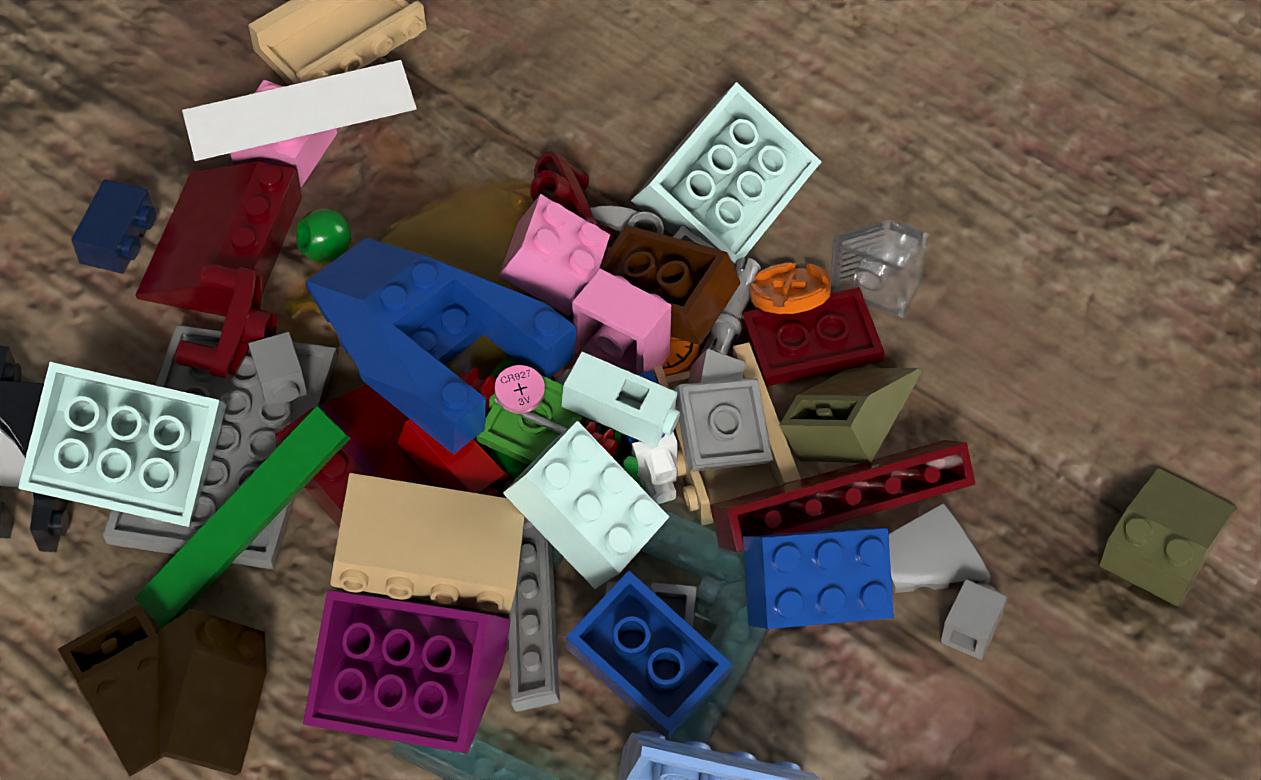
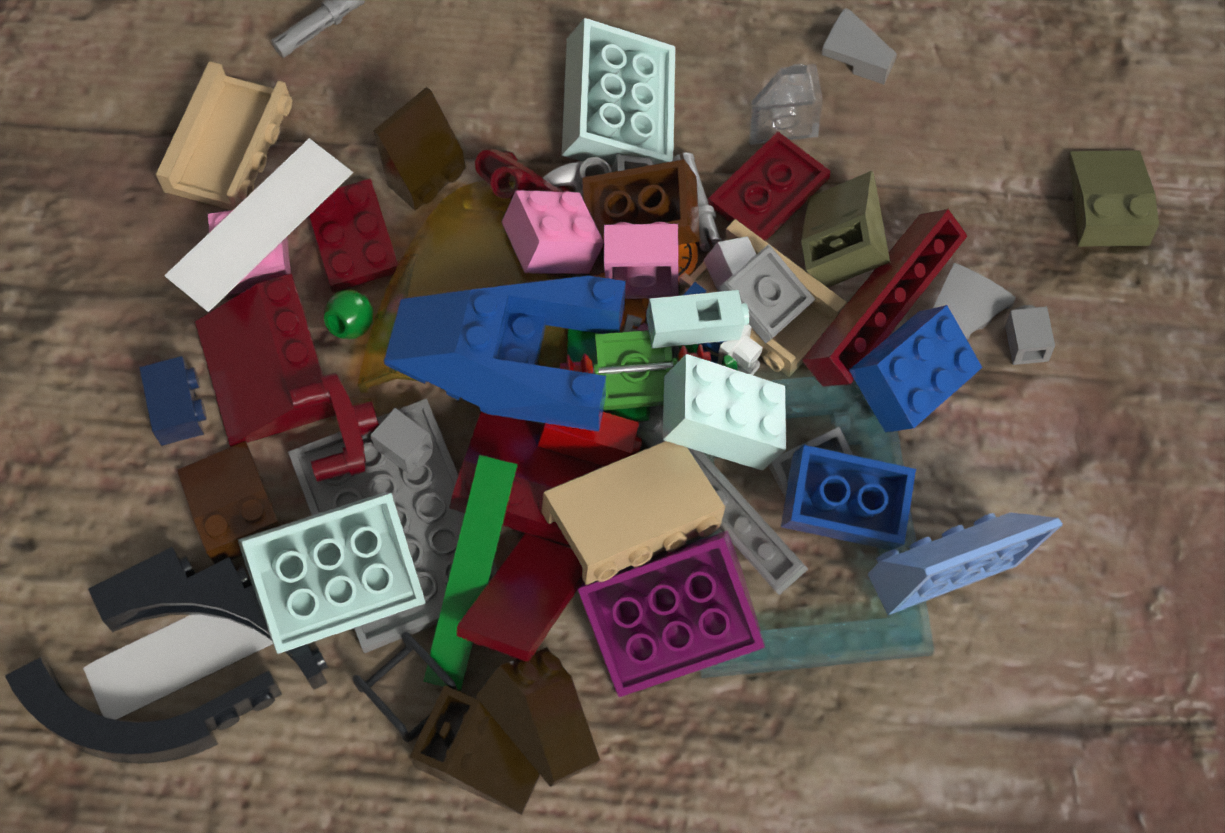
camera: 30 degrees left, 10 degrees up
bright pink piece [495,365,545,413] -> none
orange tile [749,262,831,314] -> none
none -> reddish brown slope [177,441,281,564]
none -> dark red plate [309,178,400,292]
none -> black piece [352,632,458,742]
none -> dark brown slope [373,87,466,211]
none -> dark red tile [457,533,584,662]
none -> light grey slope [822,8,897,85]

